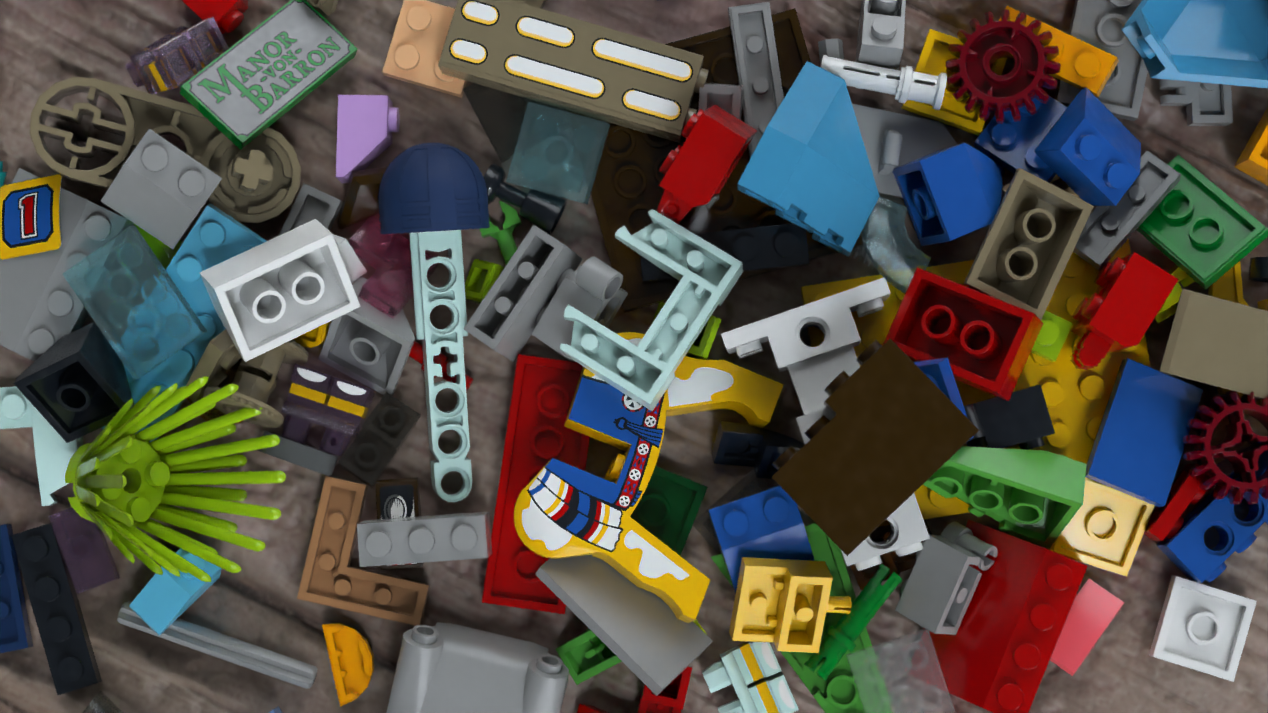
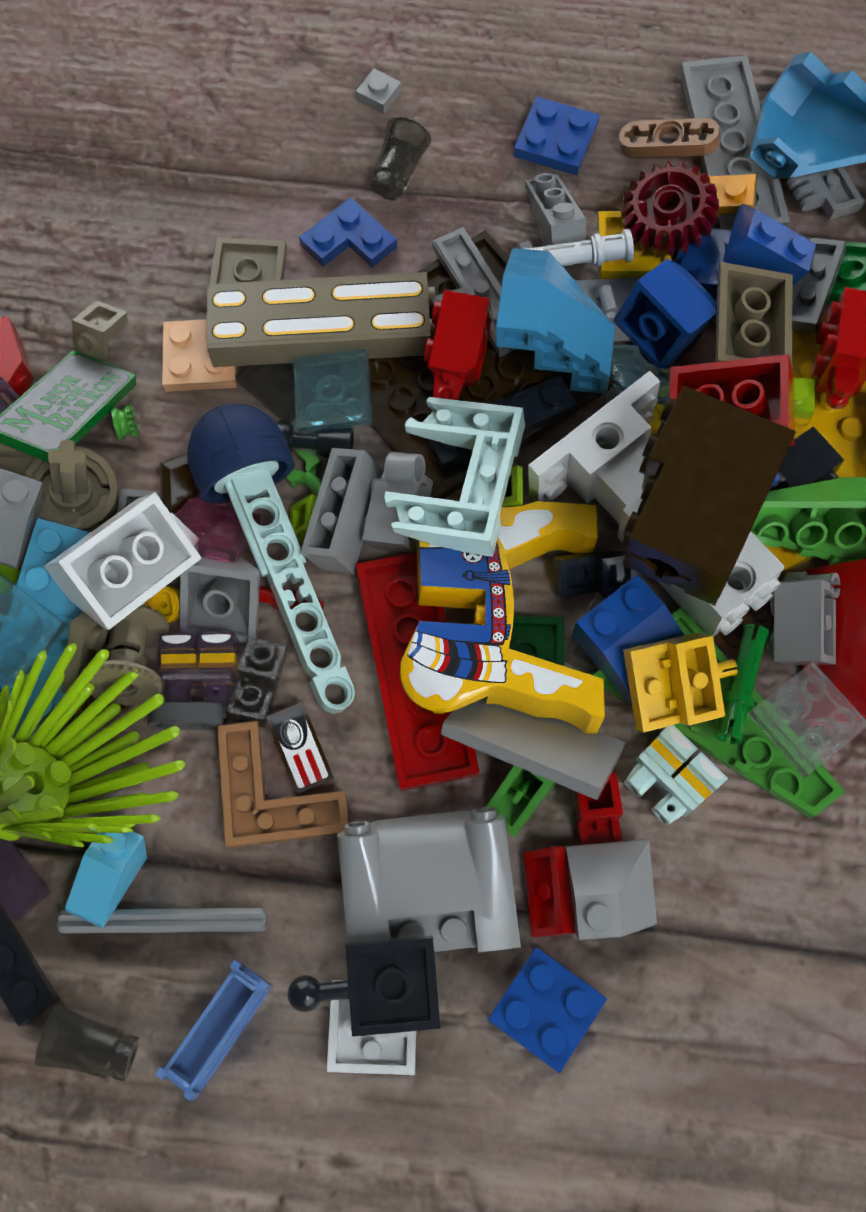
camera: 20 degrees left, 15 degrees down
light orange plate [322,623,374,707] -> none
lavender slope [336,95,400,183] -> none
light grey brick [357,512,492,567] -> none
none -> bright green bush [111,404,139,440]

